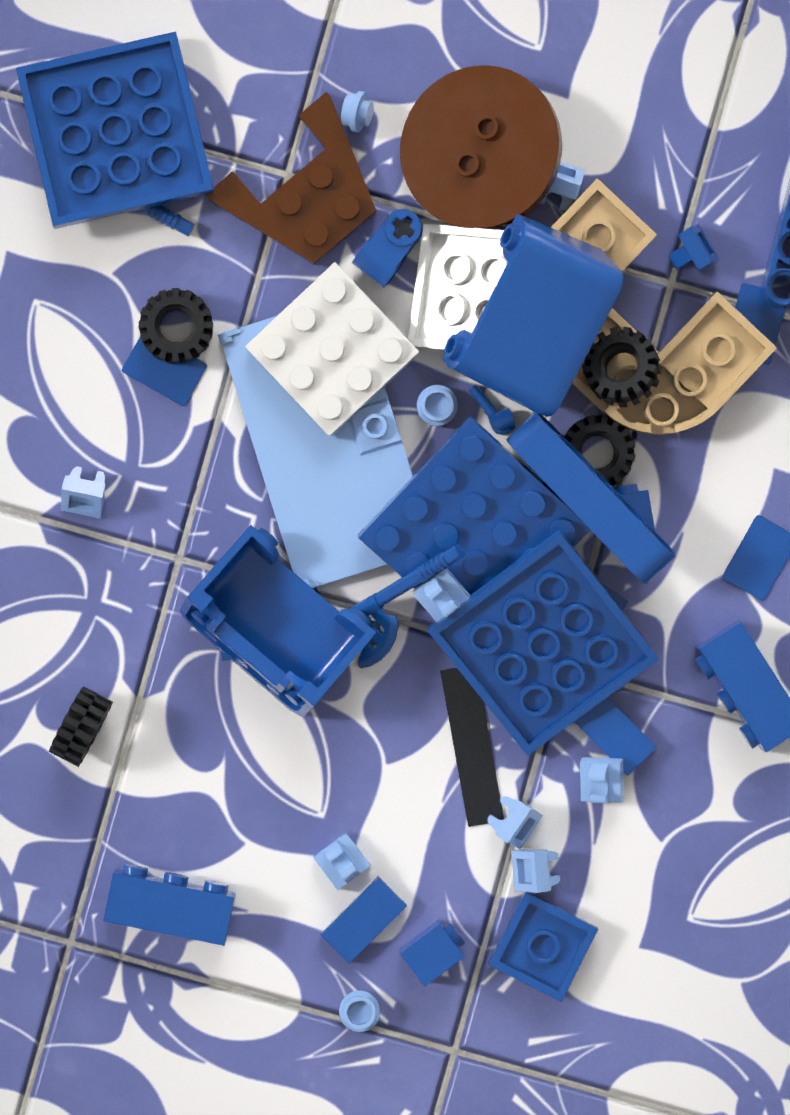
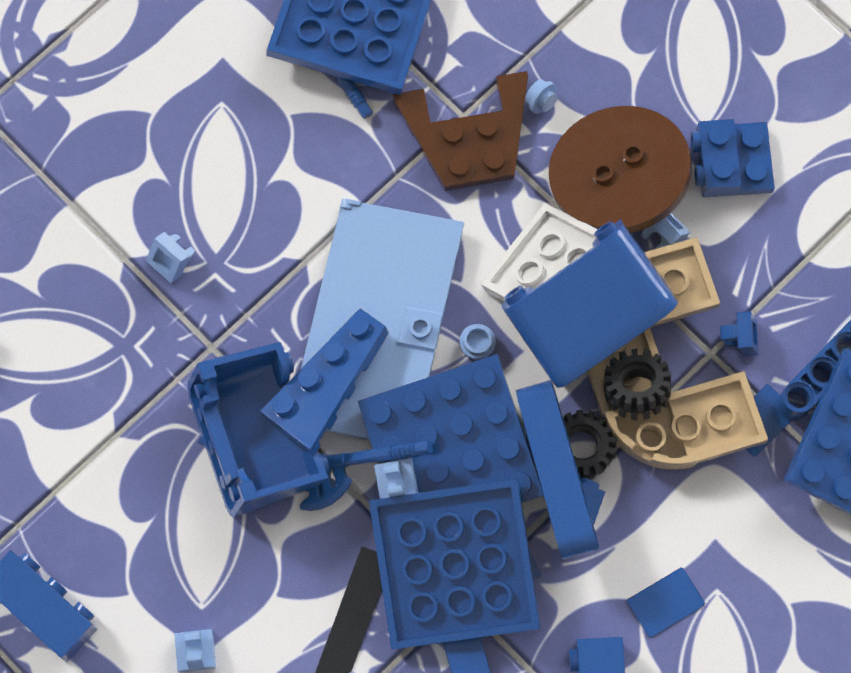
camera: 30 degrees right, 15 degrees down
black tyre [49,686,113,767] -> none
blue sticker [122,337,207,406] -> none
black tyre [138,288,213,364] -> none
white plate [245,262,420,437] -> none
blue piece [352,209,423,288] -> none
blue hand [469,384,516,435] -> none
none -> blue wing [260,308,389,456]
none -> blue plate [691,119,775,197]

